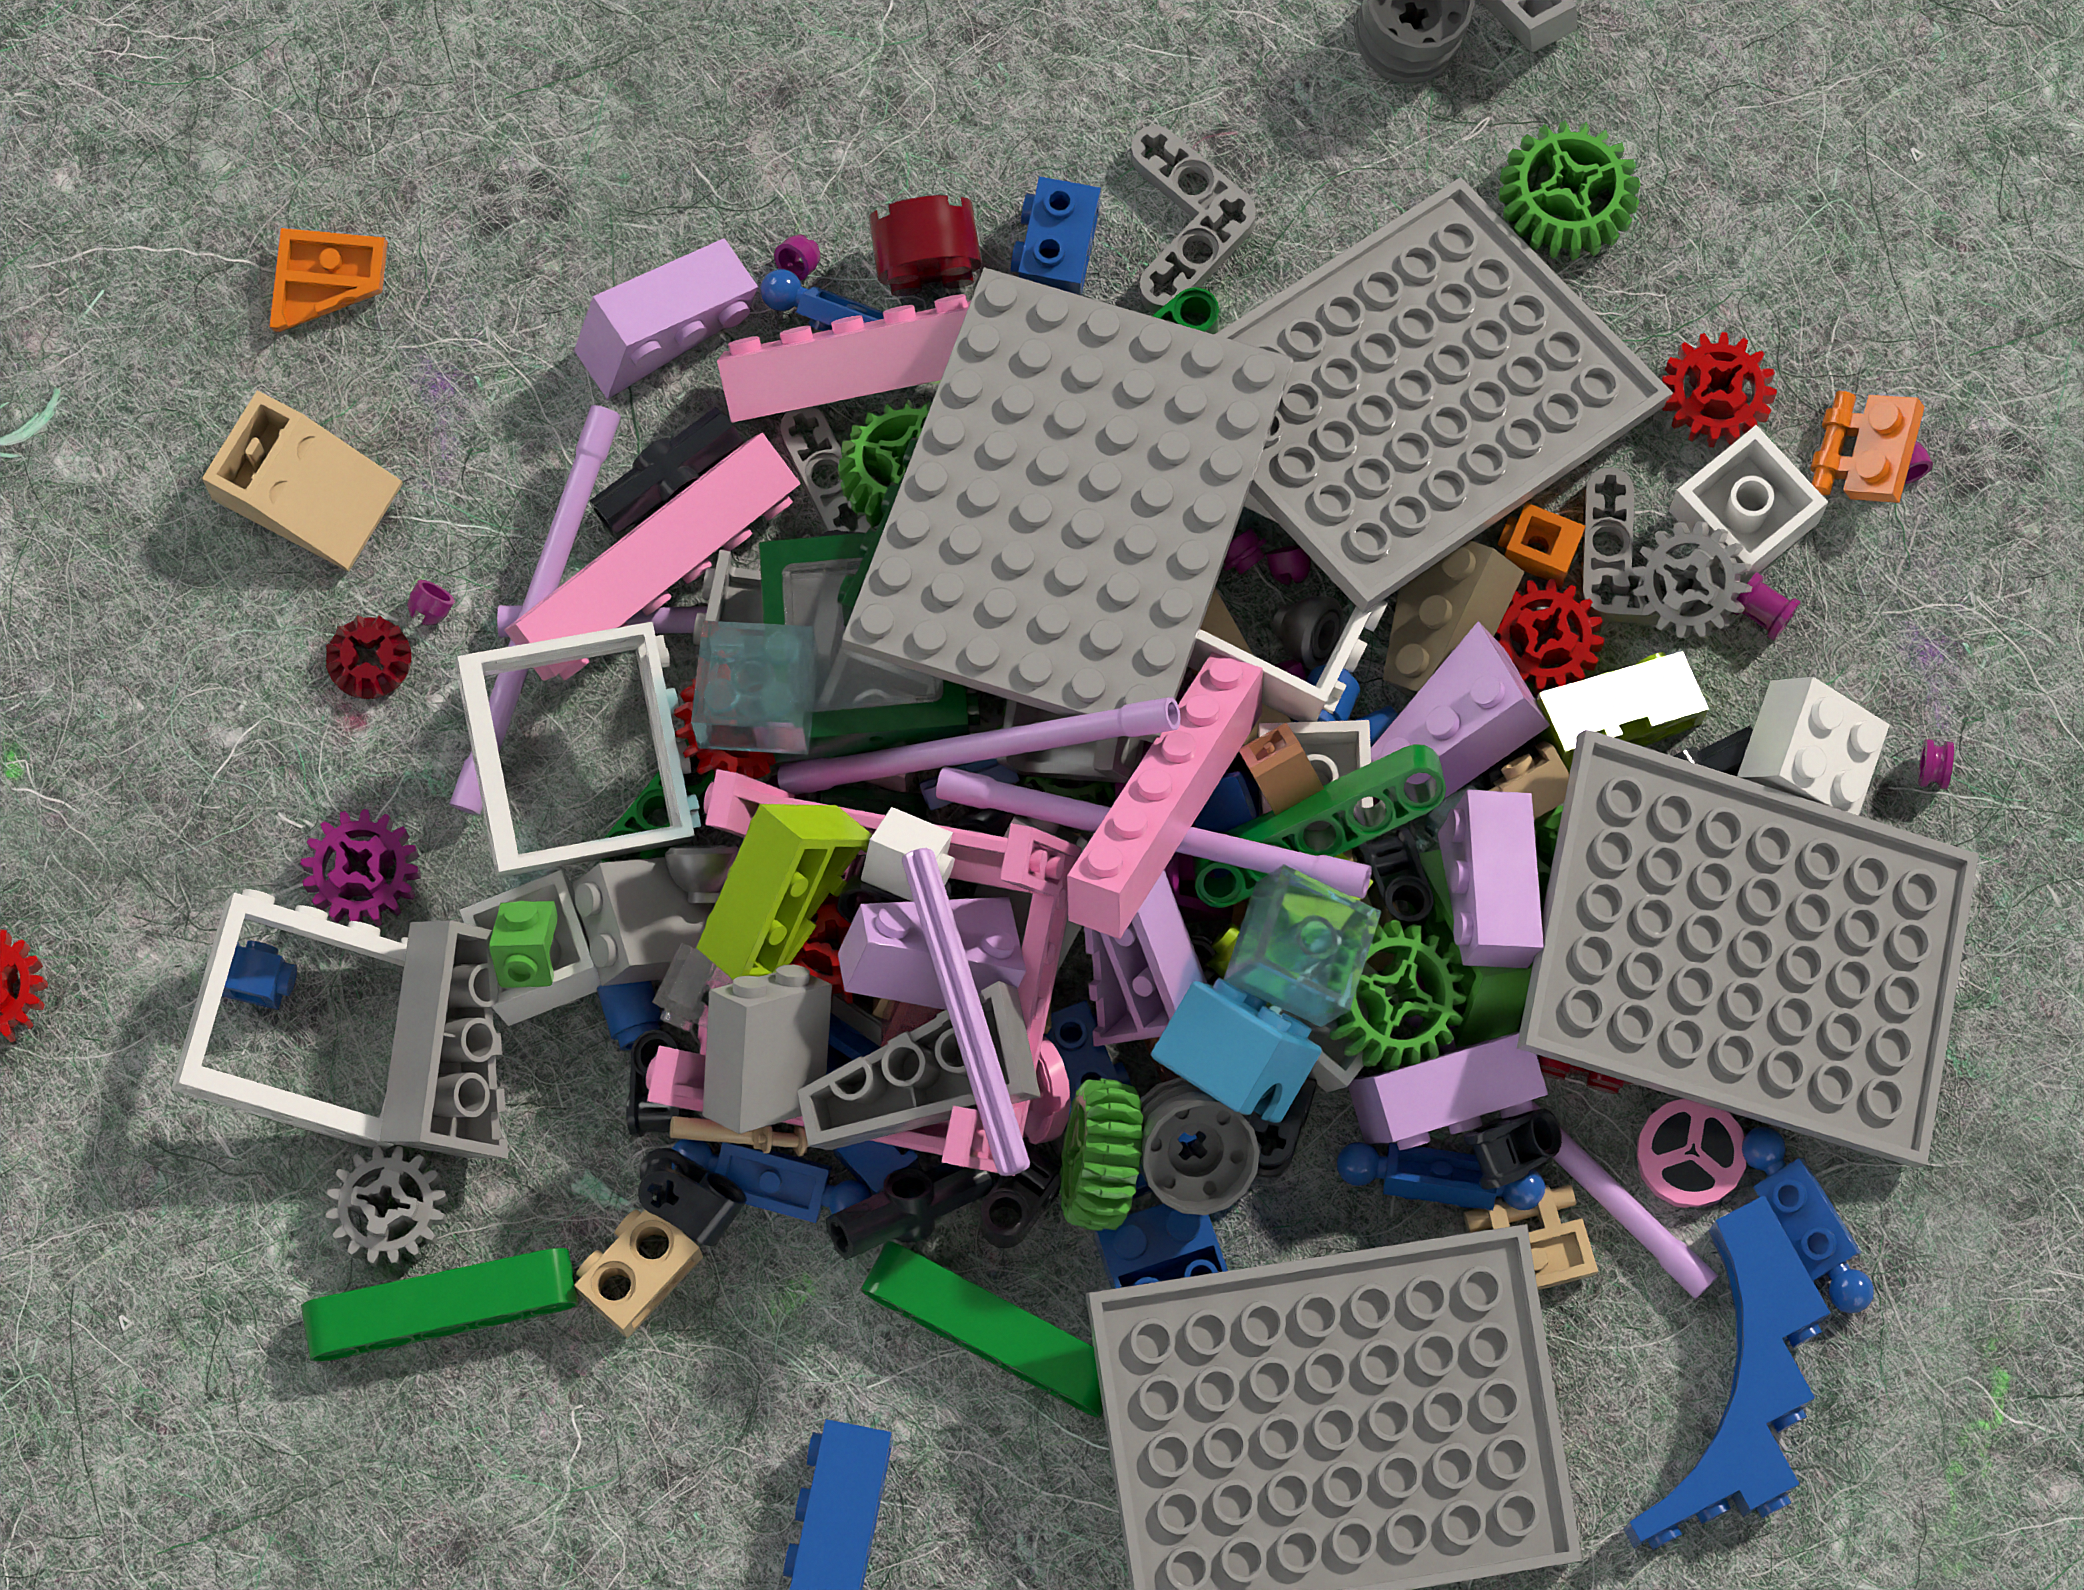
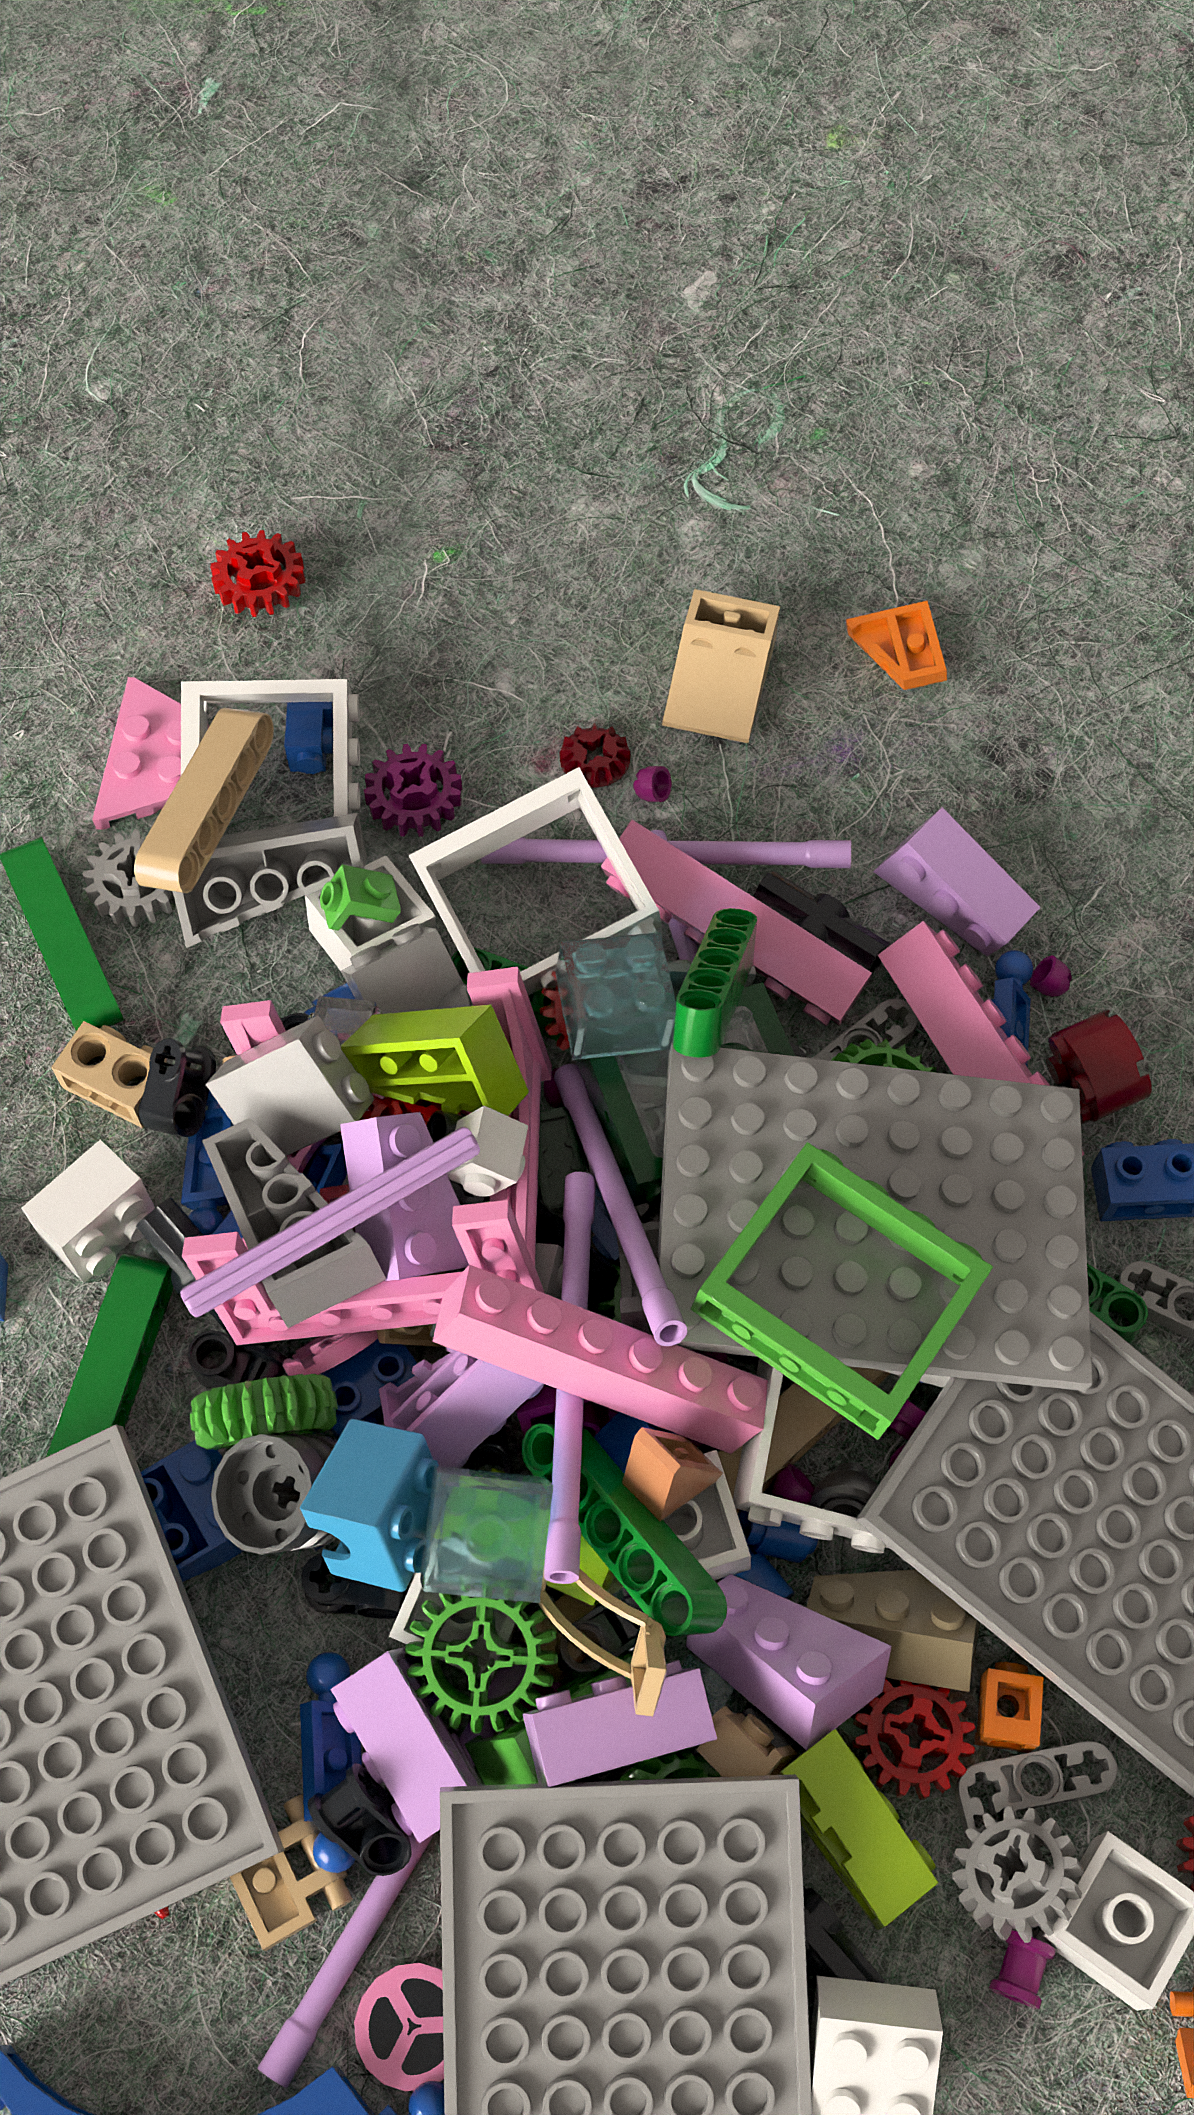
camera: 75 degrees right, 10 degrees down
none -> white brick [21,1140,155,1283]
none -> bright pink wing [92,677,209,830]
none -> tan beam [134,708,274,893]
none -> tan piece [533,1540,667,1717]
none -> green beam [673,908,757,1058]
none -> bright green window [690,1142,993,1440]

